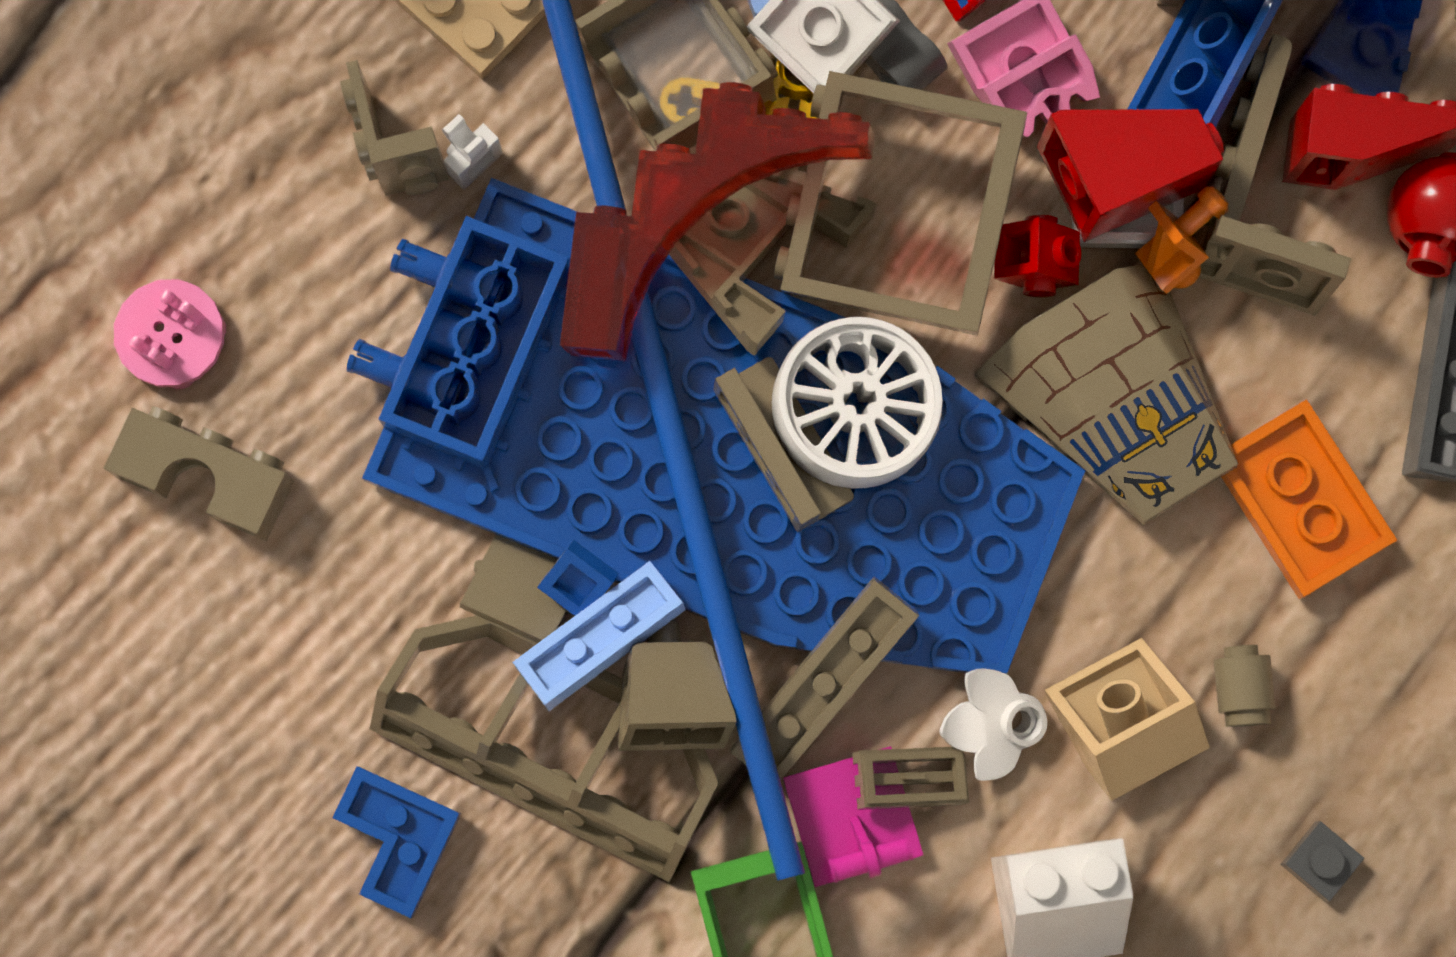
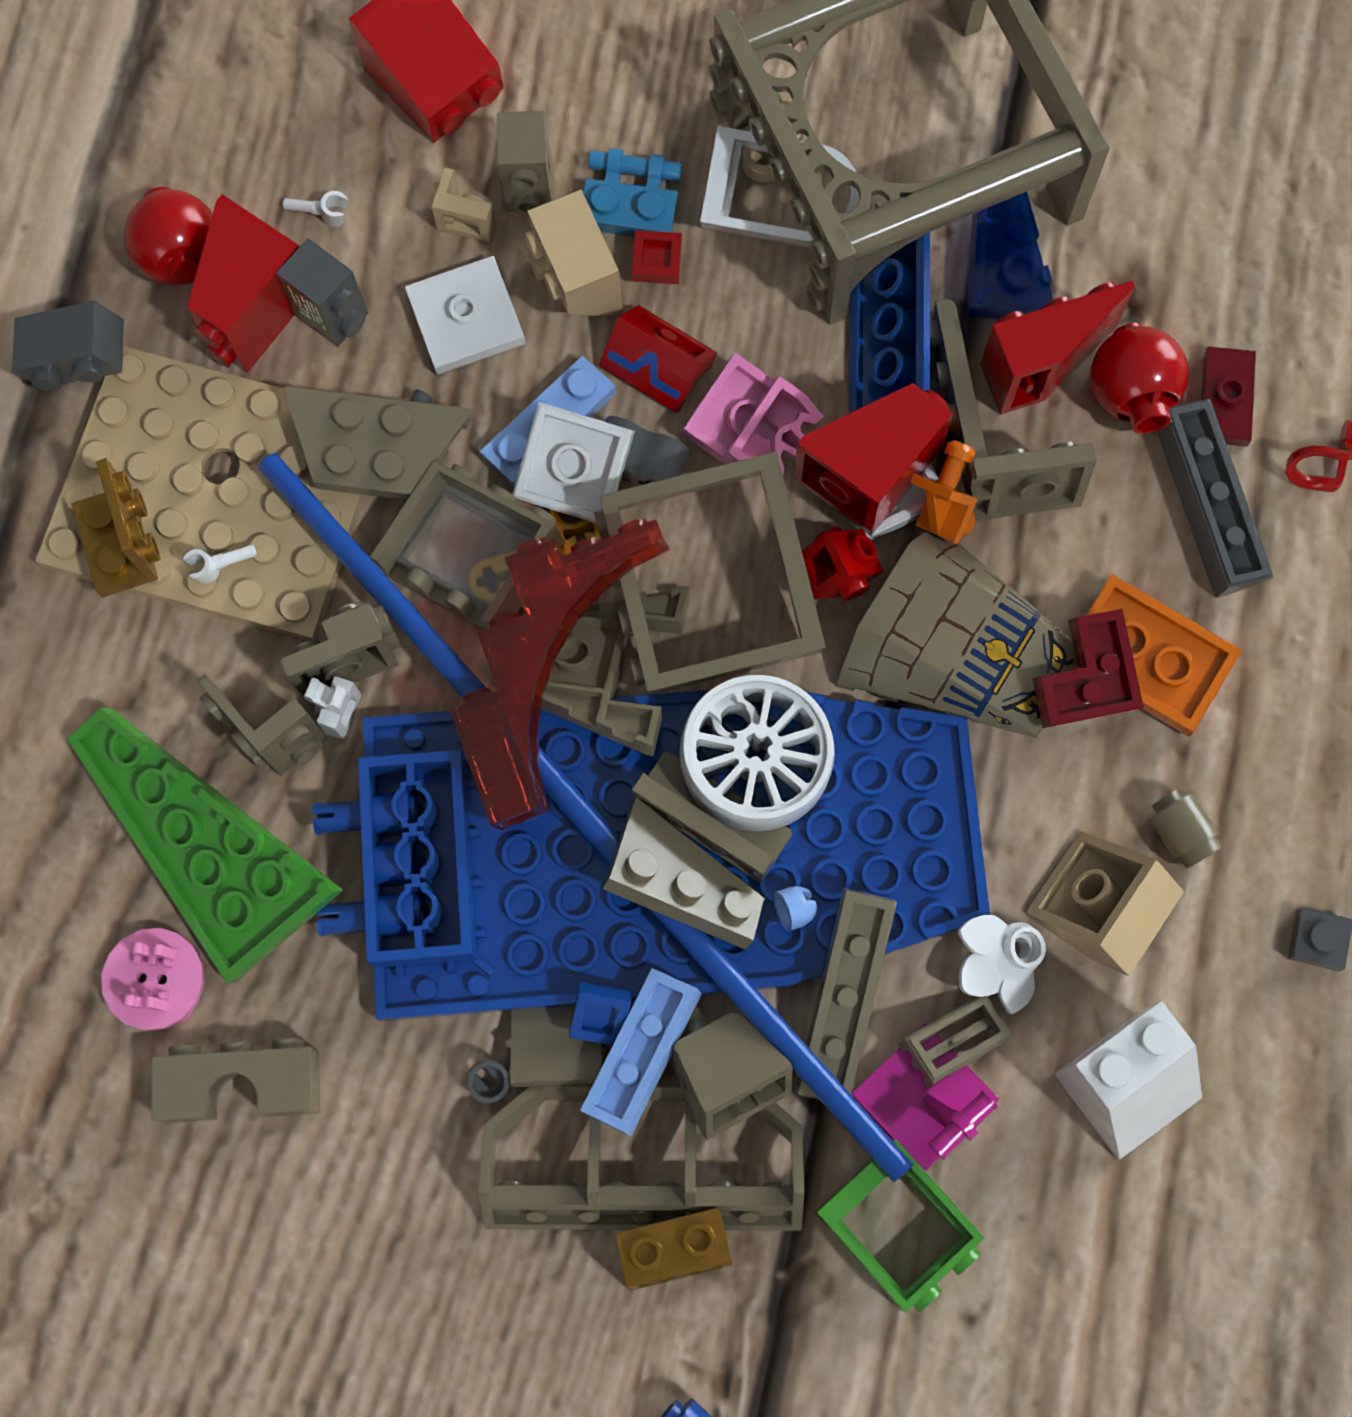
camera: 20 degrees left, 5 degrees down
blue plate [332,766,461,918] -> none
none -> bright green wing [67,708,344,983]
none -> dark tan plate [280,602,401,702]
none -> dark grey hinge [467,1059,510,1103]
none -> dark tan wing [603,798,765,950]
none -> pearl gold bracket [615,1209,733,1291]
none -> light blue hinge [774,886,817,931]
none -> dark red plate [1033,609,1144,728]

